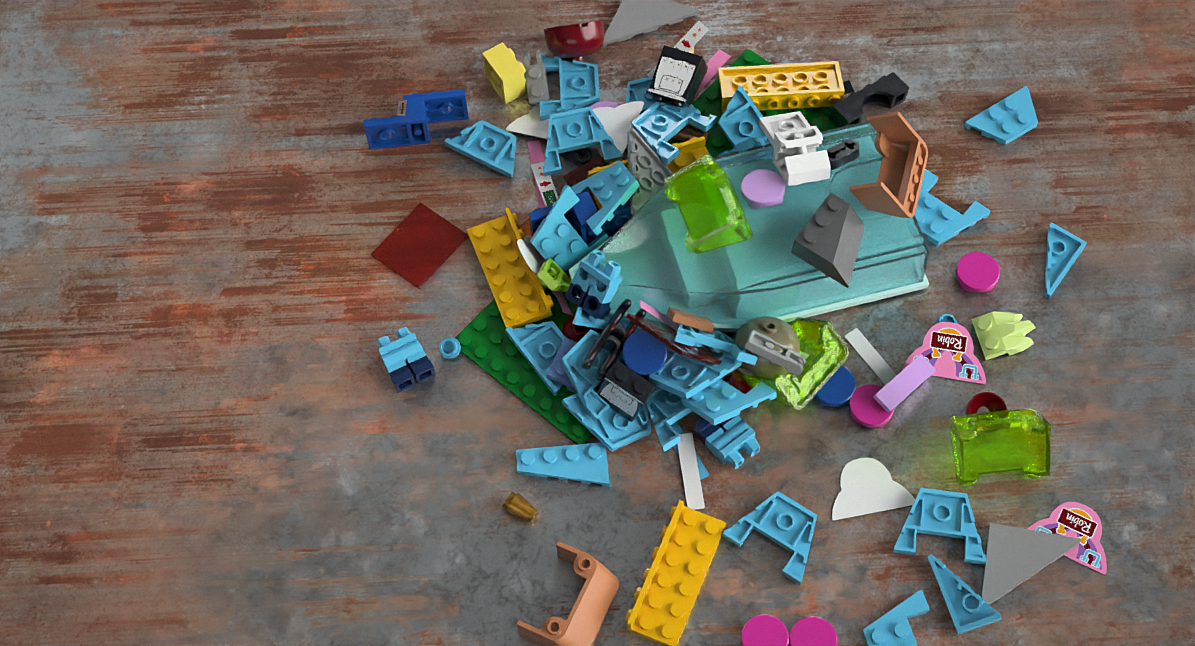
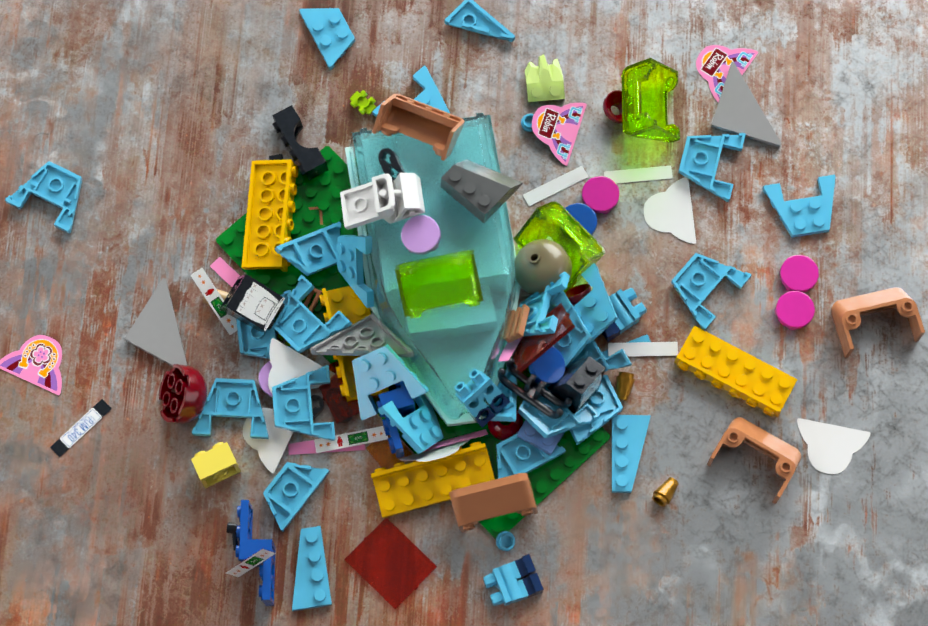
camera: 85 degrees left, 10 degrees up
light grey hinge [523,49,550,106] -> none
lime wing [537,257,571,292] -> none
light grey hinge [744,330,806,376] -> none
lavender slope [873,354,936,413] -> none
medium azure wing [927,554,1002,635] -> none
dark pink tile [955,252,1000,293] -> none
none -> medium azure wing [292,526,332,611]
none -> lime piece [350,90,376,115]
none -> nougat windscreen [449,473,538,533]
none -> sticker [604,165,673,184]
none -> pearl gold cone [616,372,635,401]

